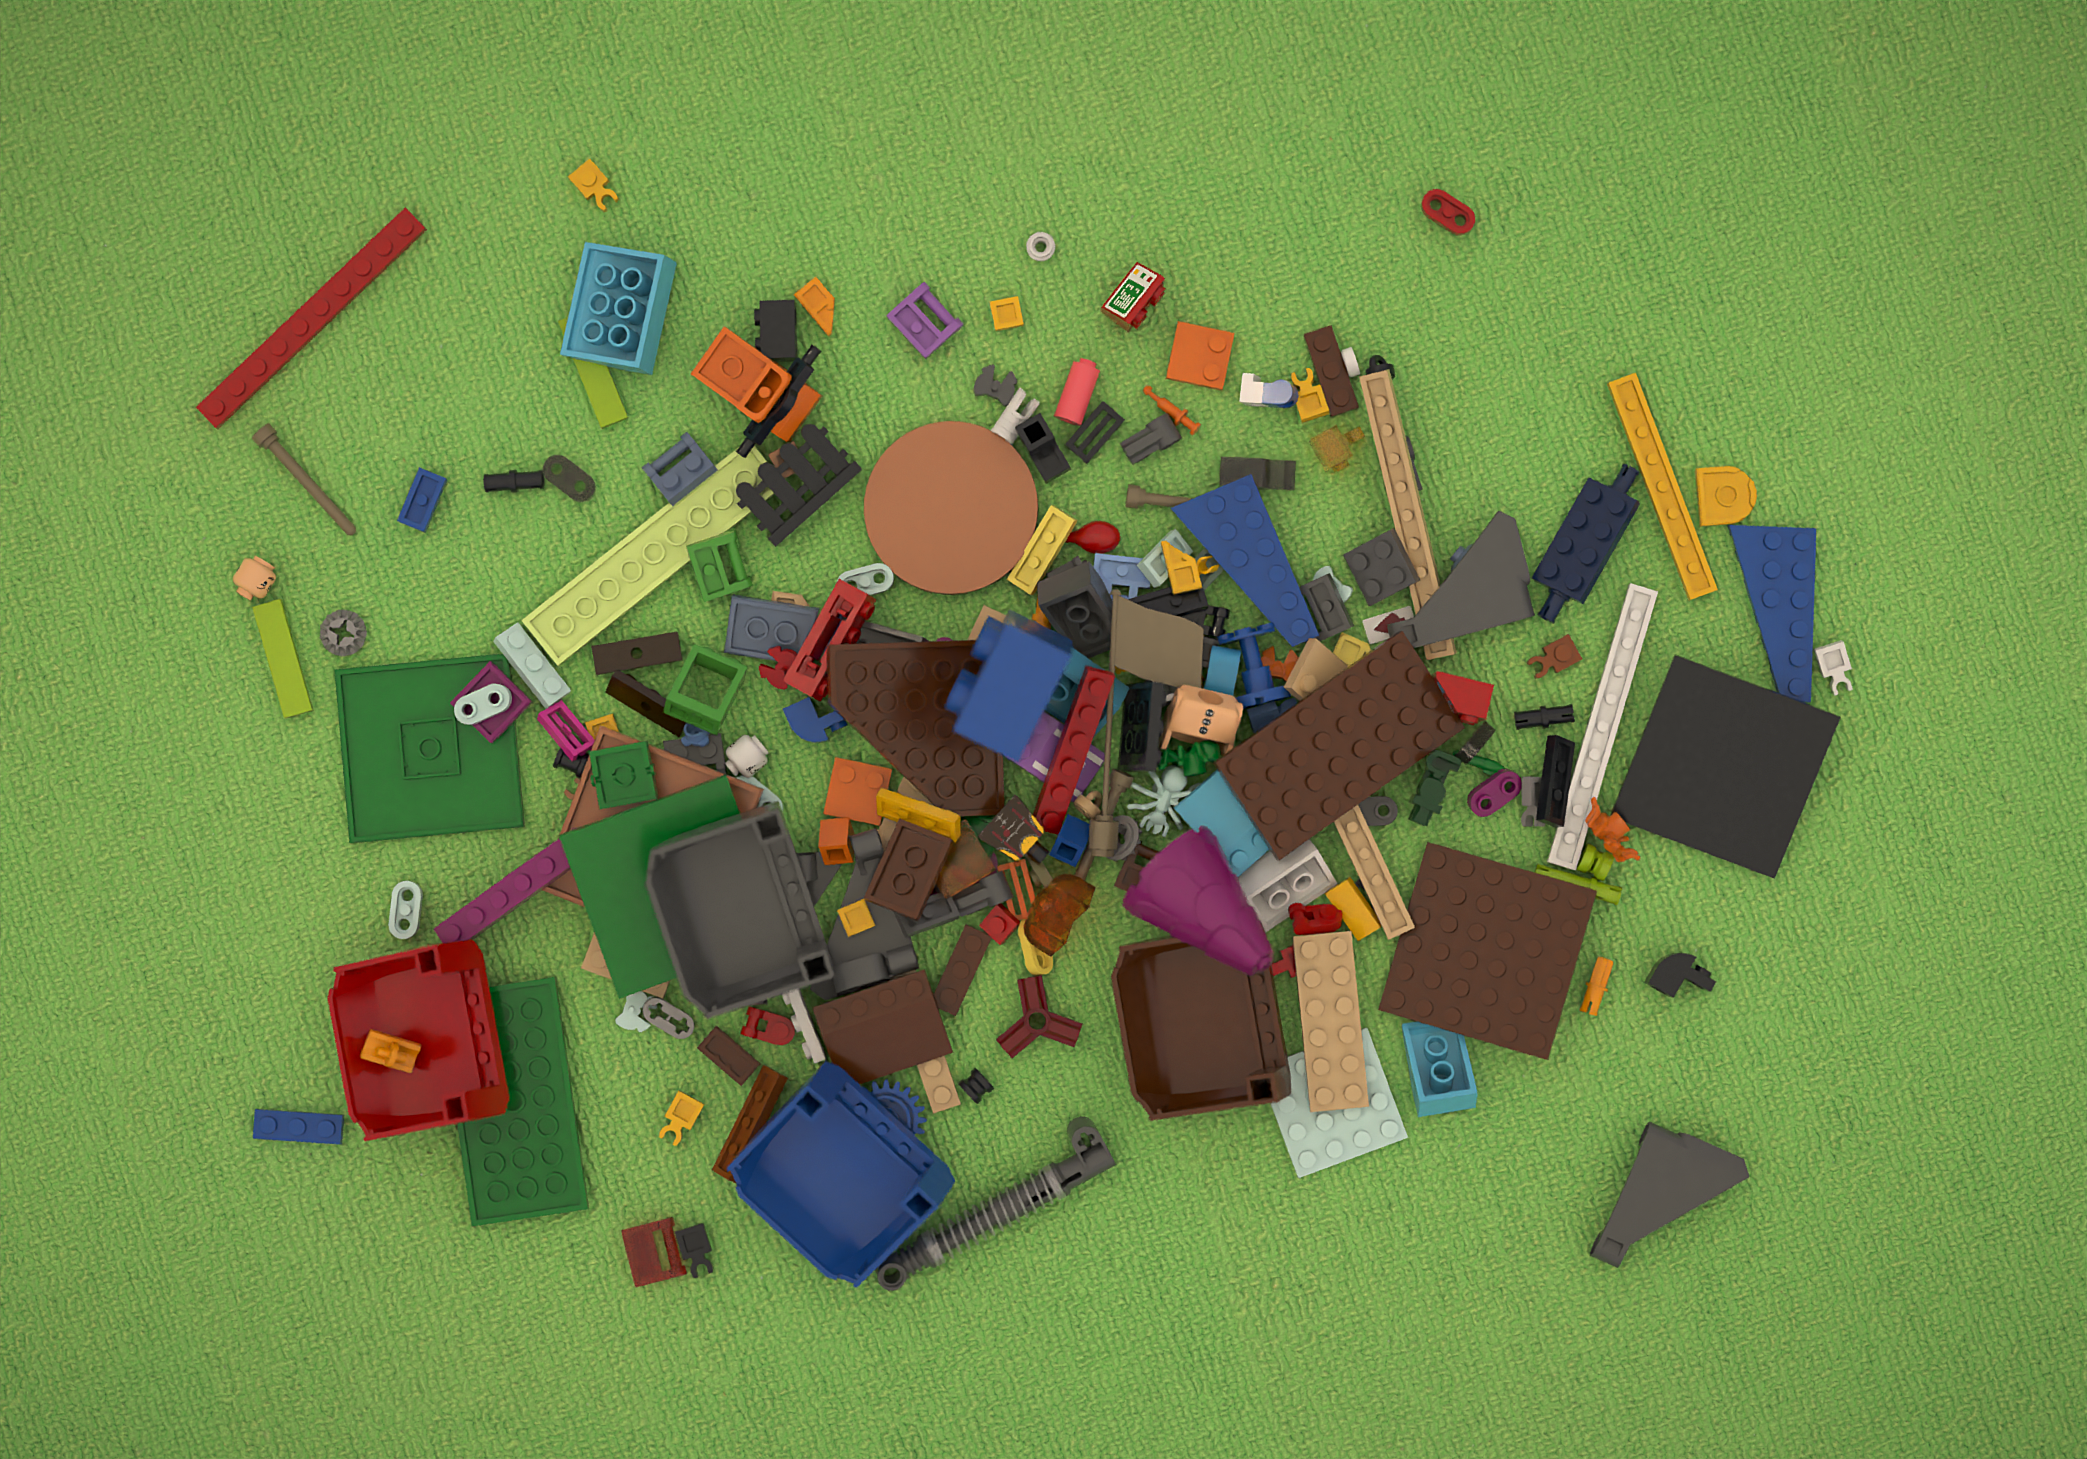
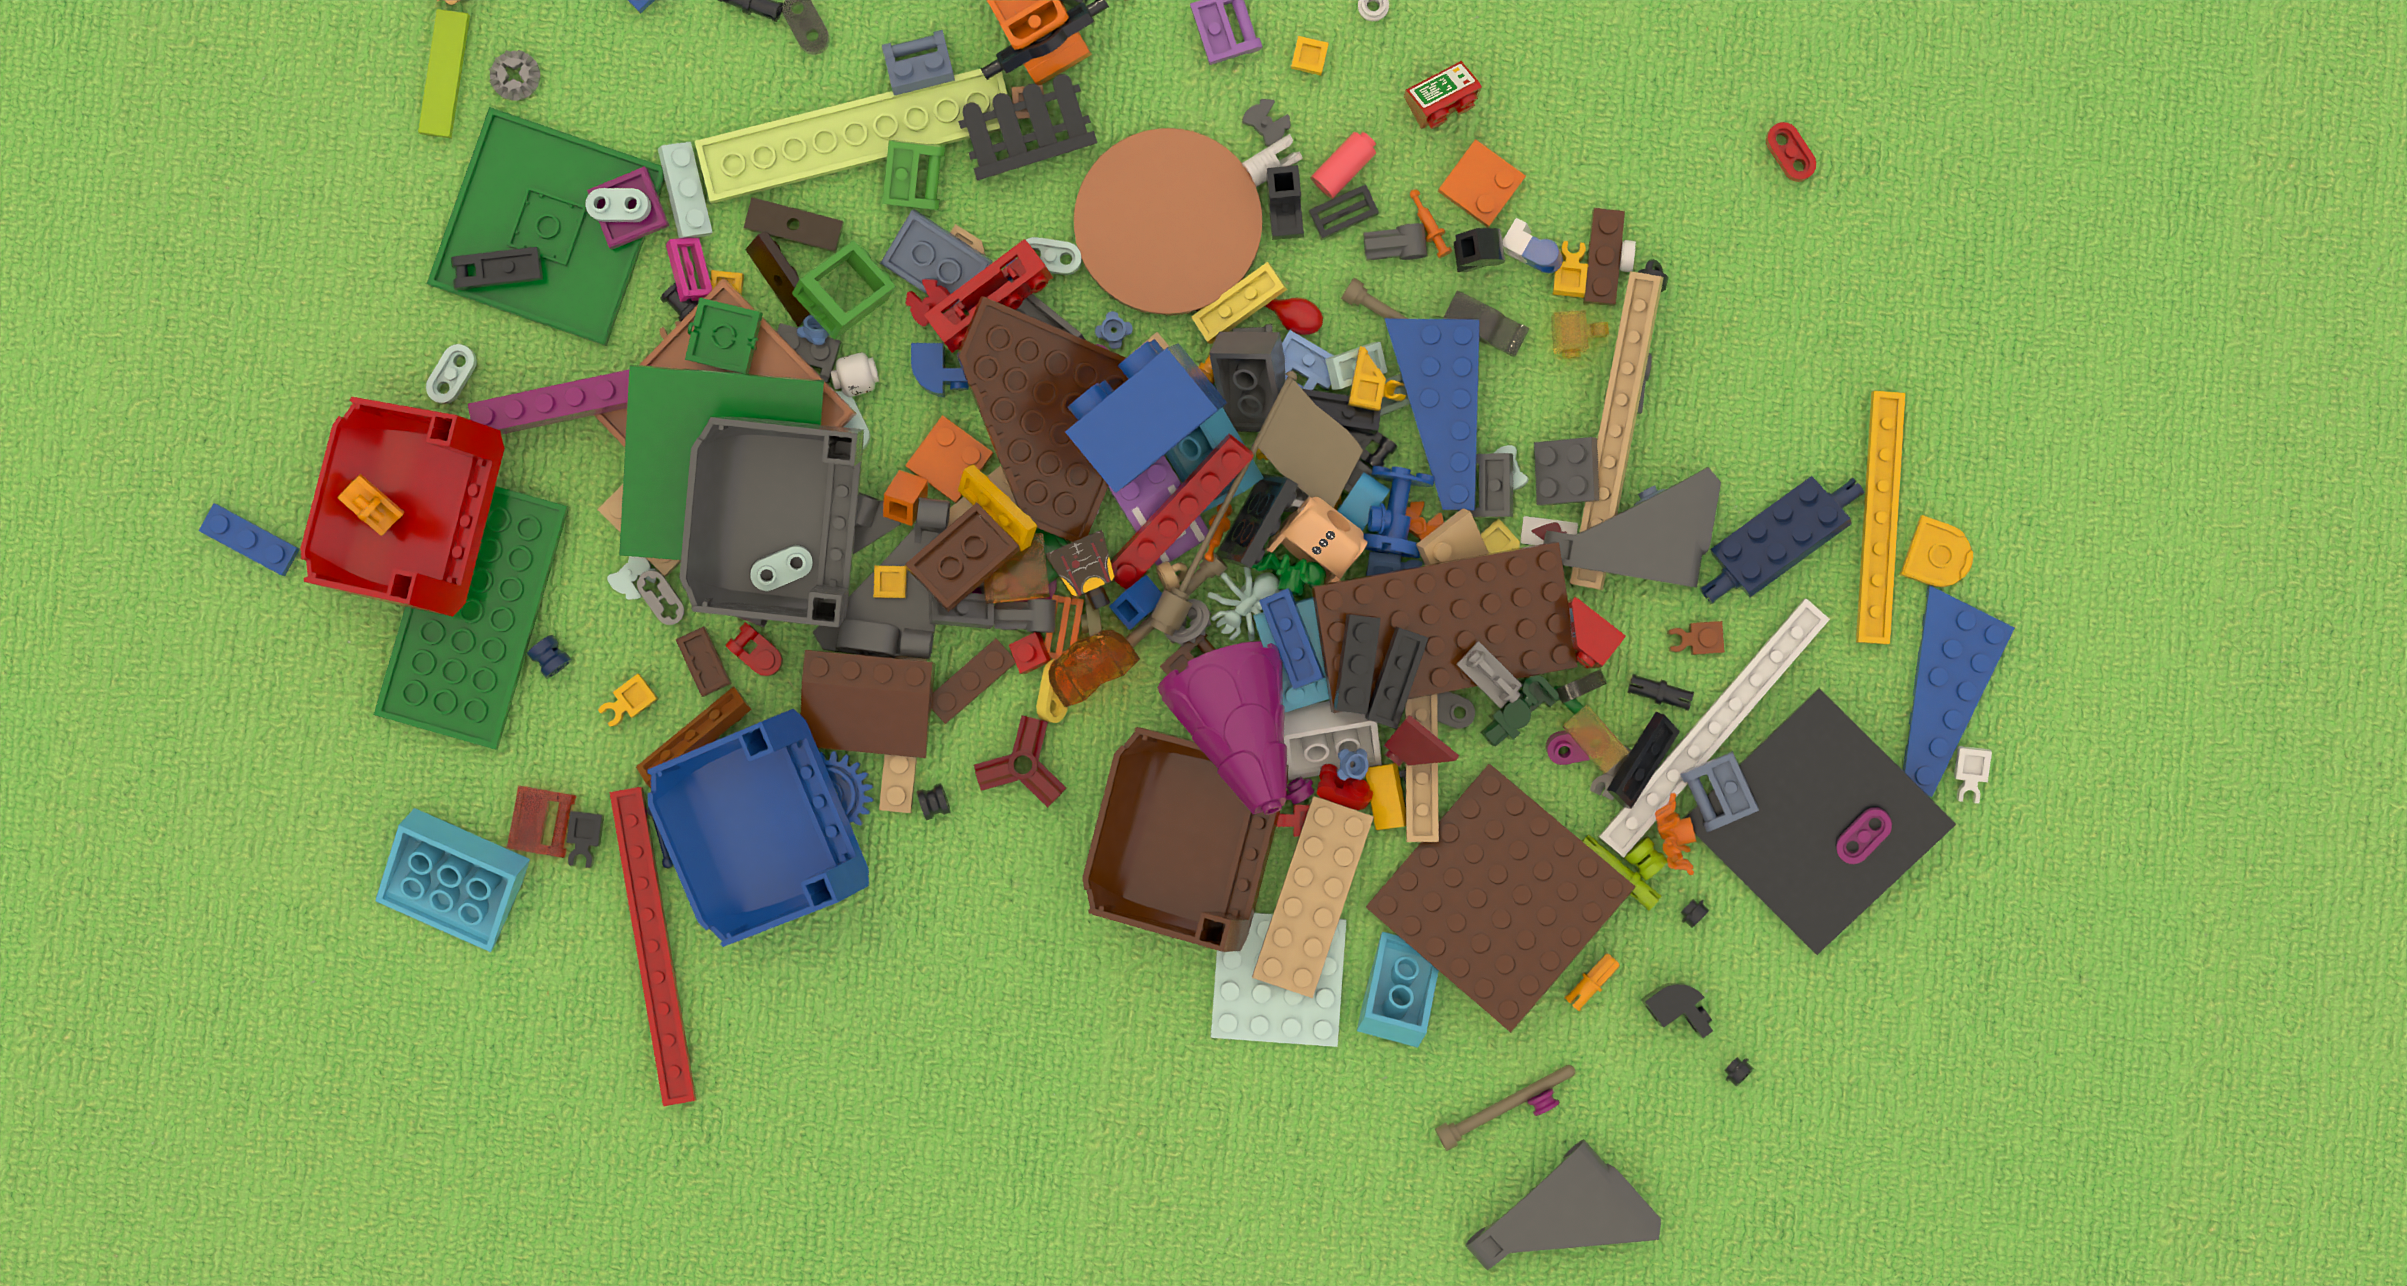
camera: 15 degrees right, 0 degrees up
white plate [782,989,827,1063] -> none
dark grey piece [875,1116,1116,1291] -> none
none -> medium azure slope [375,808,530,952]
none -> black plate [451,247,543,290]
none -> dark blue wheel [527,635,572,679]
none -> red plate [609,787,696,1107]
none -> dark blue hinge [647,807,673,869]
none -> light aqua plate [750,545,812,591]
none -> medium blue plate [1095,311,1133,349]
none -> orange piece [1204,503,1232,562]
none -> blue plate [1259,588,1325,690]
none -> magenta plate [1286,776,1315,805]
none -> black plate [1334,614,1381,714]
none -> medium blue plate [1337,748,1369,780]
none -> black plate [1365,627,1428,729]
none -> blue plate [1368,503,1391,535]
none -> dark red slope [1383,715,1459,767]
none -> dark tan piece [1435,1065,1575,1151]
none -> black brick [1453,228,1505,272]
none -> light grey hinge [1456,641,1523,708]
none -> magenta bush [1527,1088,1560,1116]
none -> clear yellow plate [1562,705,1630,774]
none -> sand blue plate [1680,751,1759,832]
none -> black plate [1680,899,1709,928]
none -> black plate [1724,1057,1754,1087]
none -> magenta plate [1836,808,1892,864]

